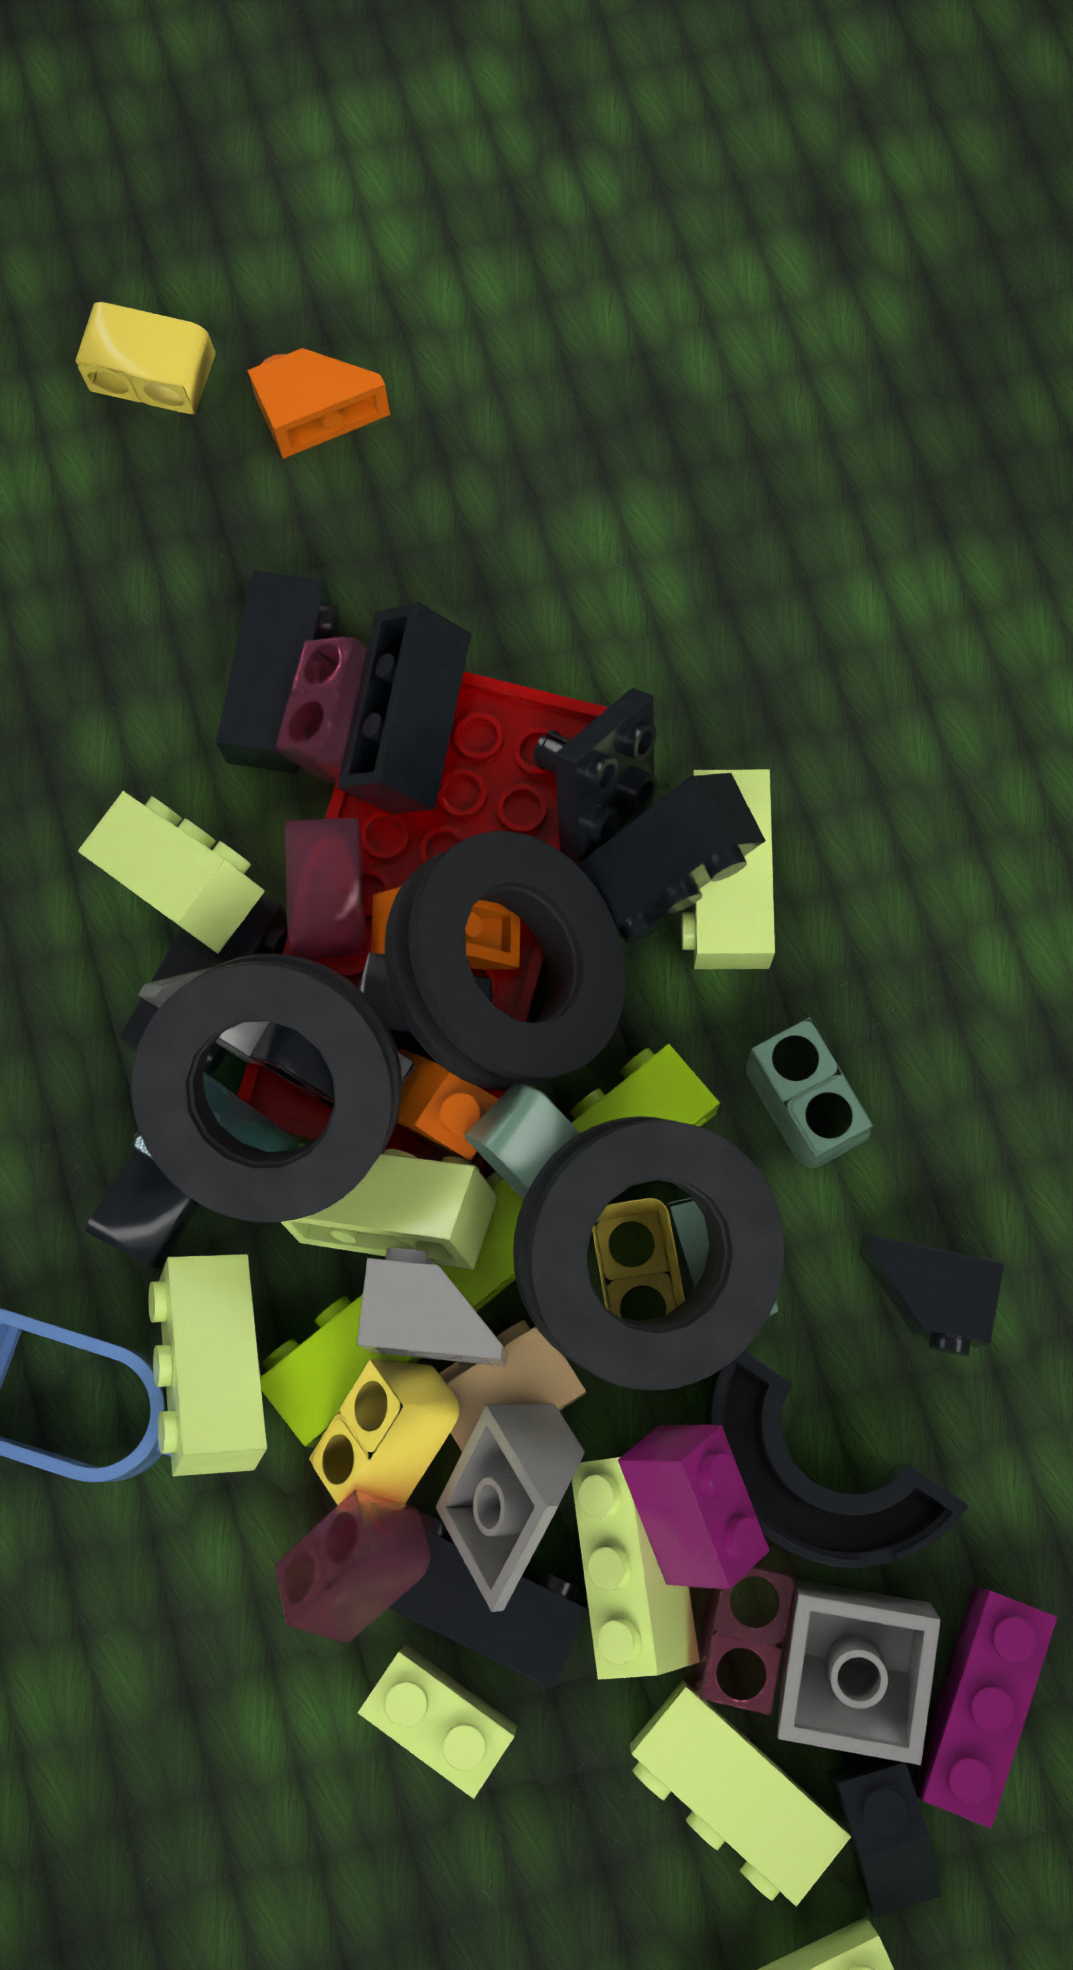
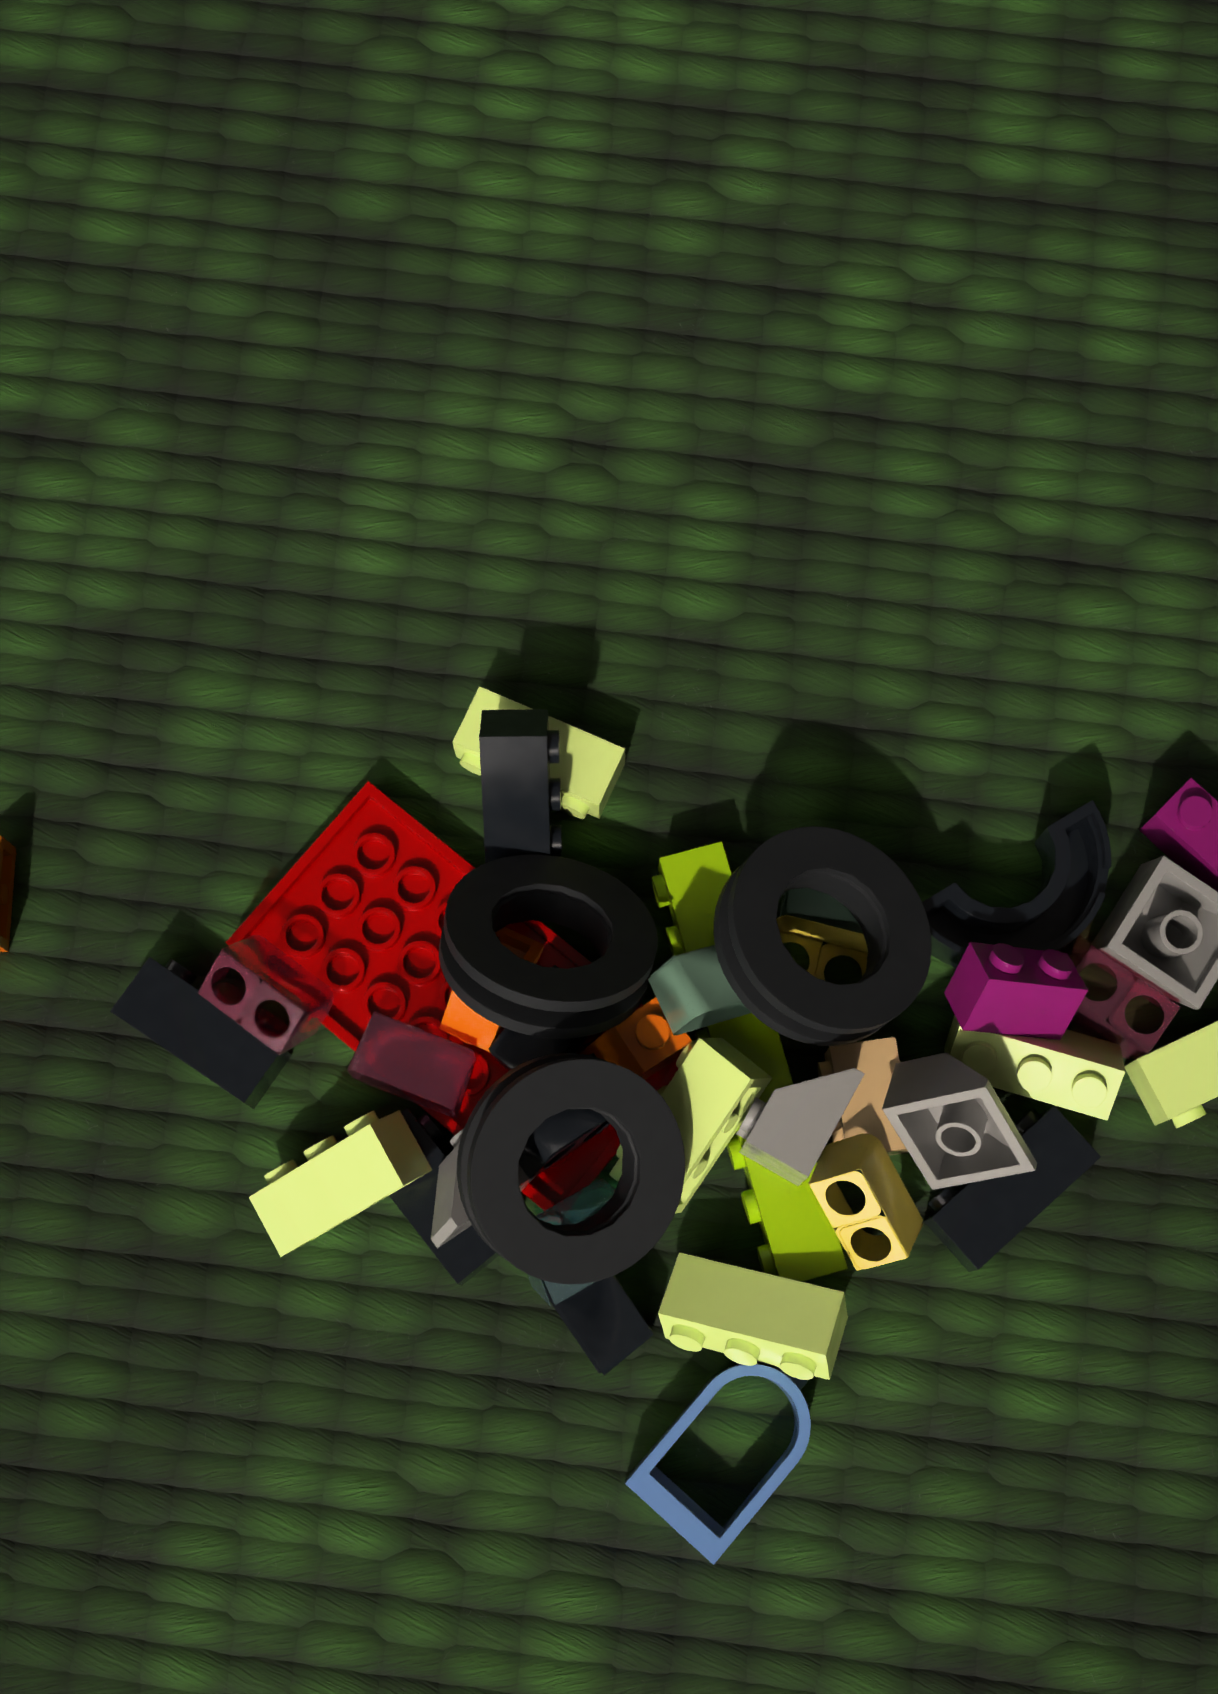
camera: 70 degrees left, 0 degrees up
clear pink piece [275,1490,430,1644] -> none
black brick [337,602,471,815] -> none
yellowish green brick [358,1645,517,1799] -> none
black plate [533,687,657,863] -> none
sand green piece [746,1017,873,1168] -> none
black slope [859,1235,1004,1356] -> none

